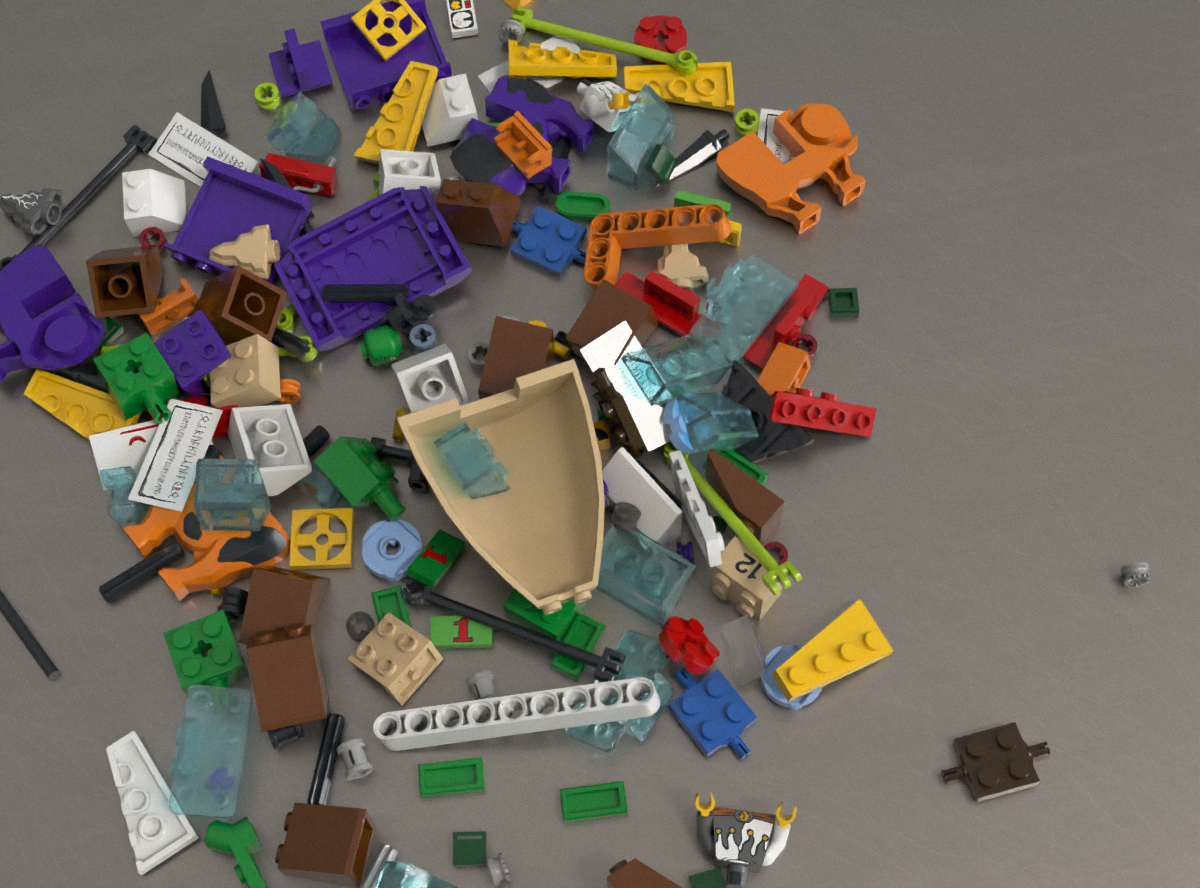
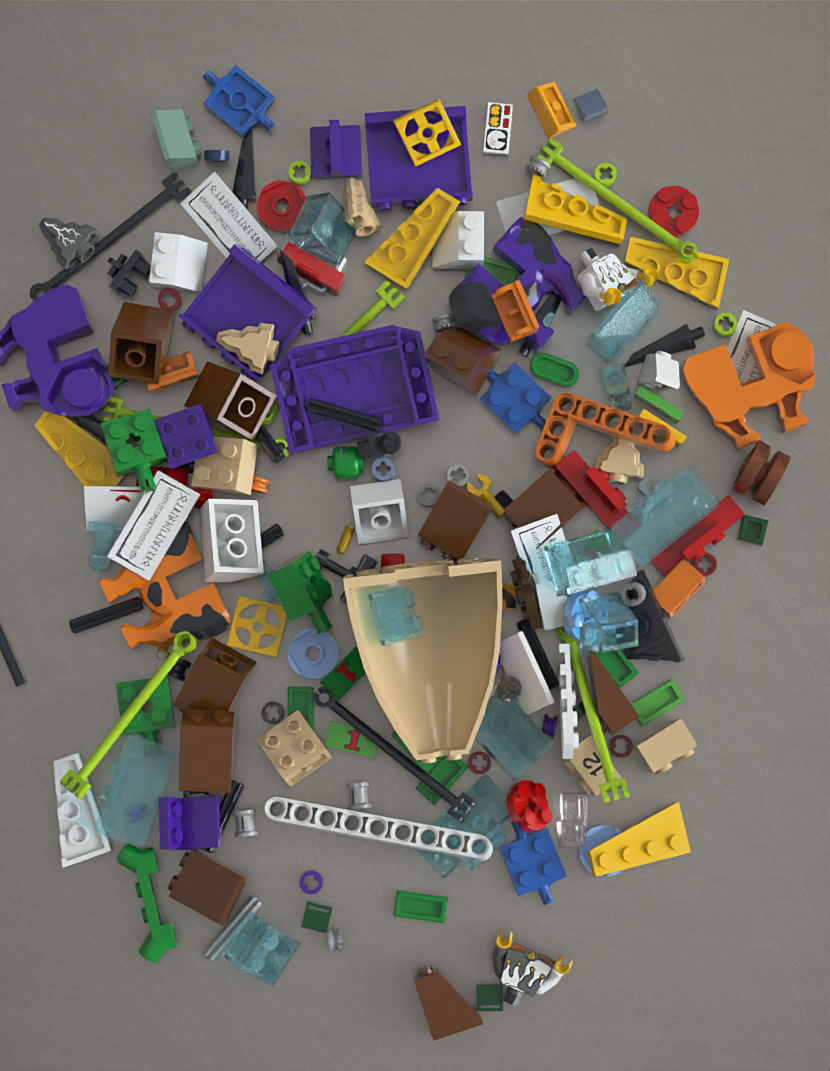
camera: 10 degrees right, 20 degrees up
clear light blue slope [194,459,272,531] -> none
white slope [379,149,441,202] -> none
green tile [418,757,485,799] -> none
dark green tile [645,144,678,184] -> none
red bracket [769,387,876,437] -> none
dark brown plate [941,722,1050,803] -> none
none -> lime hinge [60,631,197,799]
none -> black hips [107,250,151,298]
none -> sand green slope [151,109,201,171]
none -> dark purple bracket [159,795,220,851]
none -> blue plate [203,65,275,137]
none -> dark blue tile [204,150,229,163]
none -> red plate [256,180,307,232]
none -> dark purple bush [299,871,323,894]
none -> tan rock [343,177,381,236]
none -> dark red bush [468,751,491,774]
none -> lime bush [594,162,617,187]
none -> clear light blue leg [599,363,632,411]
none -> light grey bush [620,582,646,606]
none -> bright green tile [631,678,686,727]
none -> tan brick [633,719,697,774]
none -> white slope [637,351,680,392]
none -> copper wheel [732,440,791,506]

